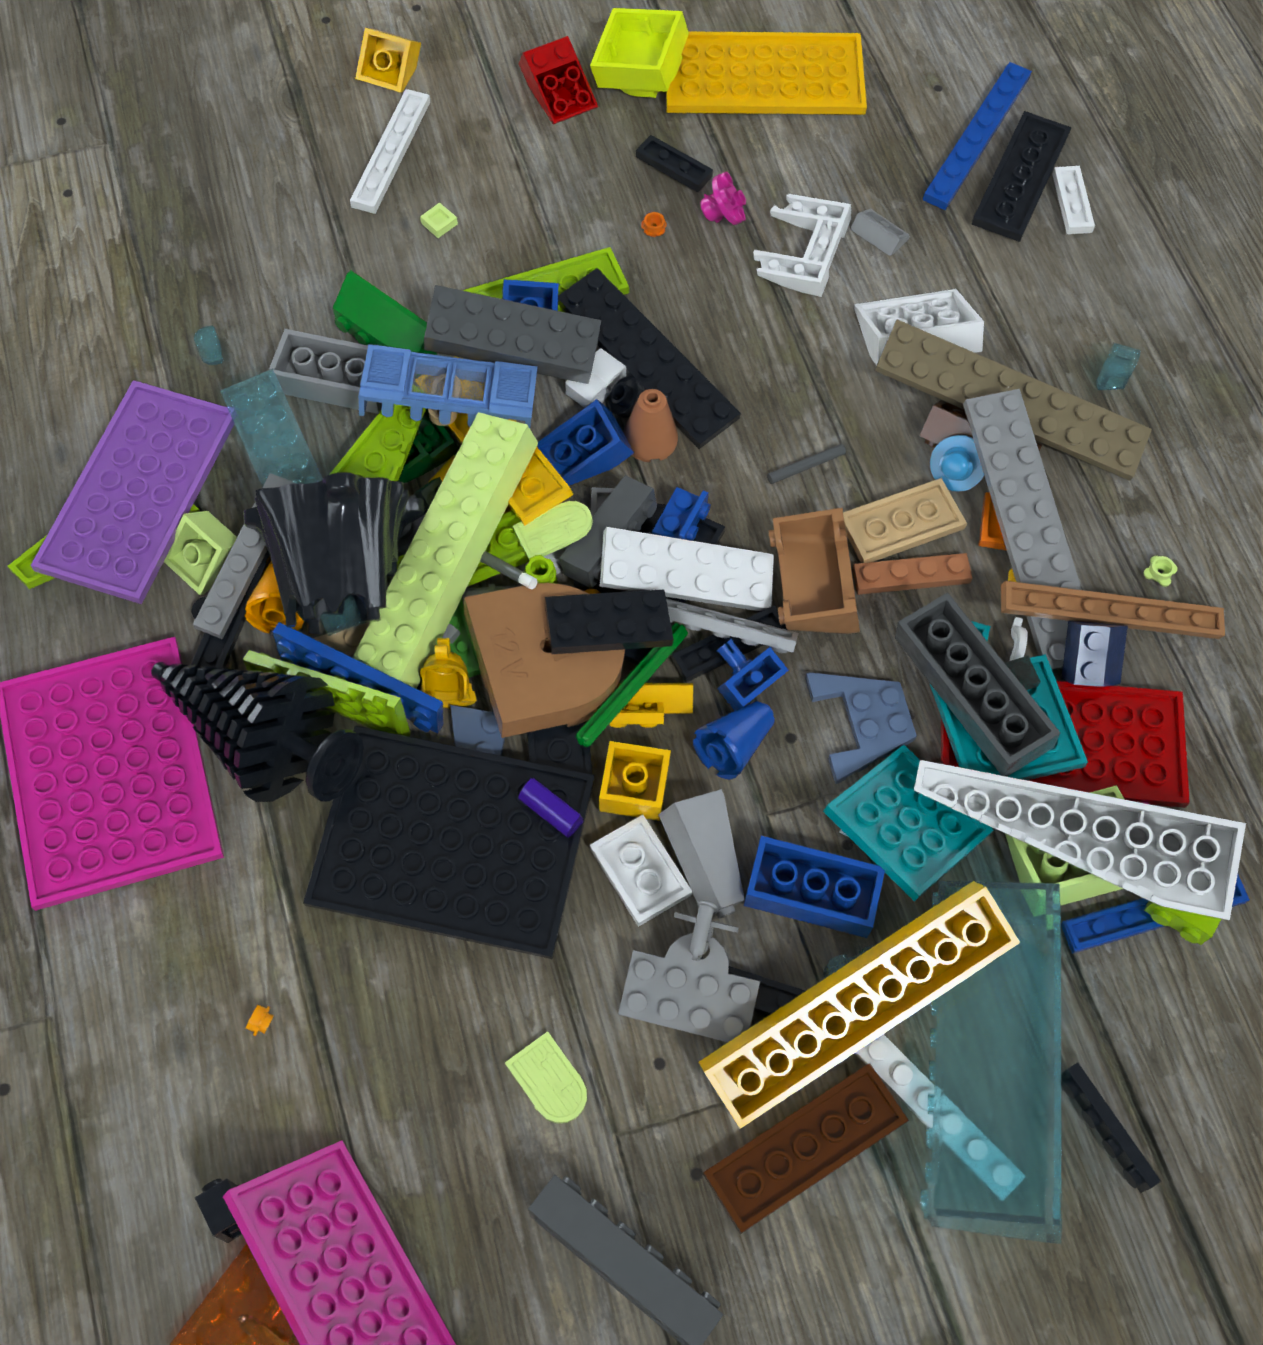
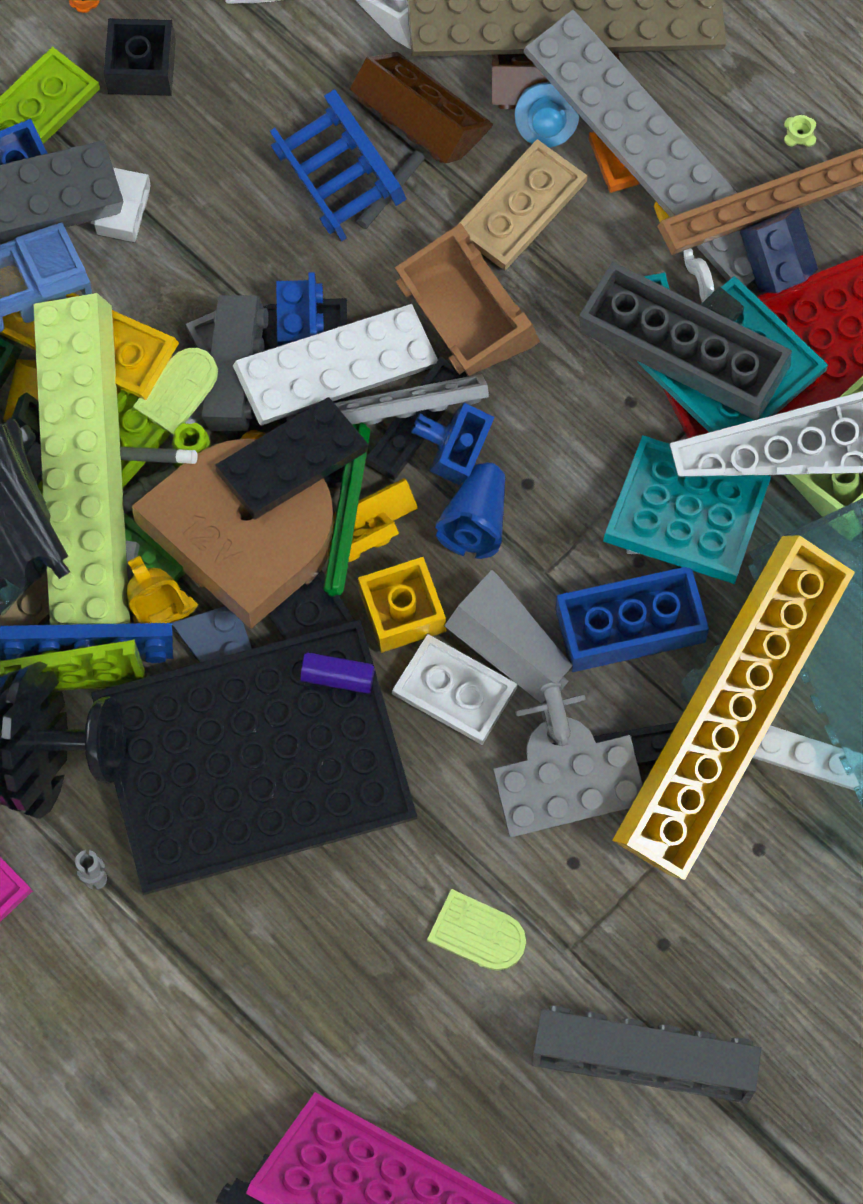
camera: 25 degrees left, 5 degrees up
light orange plate [245,1004,274,1036] -> none
blue slope [537,399,634,486] -> none
black plate [558,268,741,449] -> none
black plate [609,376,645,418] -> none
nougat cone [623,389,678,462] -> none
reddish brown plate [703,1063,909,1234] -> none
sand blue wing [805,673,917,784] -> none
nougat plate [852,553,972,595] -> none
none -> light grey pin [75,850,107,890]
none -> black brick [104,18,176,96]
none -> blue fence [270,89,407,241]
none -> reddish brown slope [349,52,493,163]

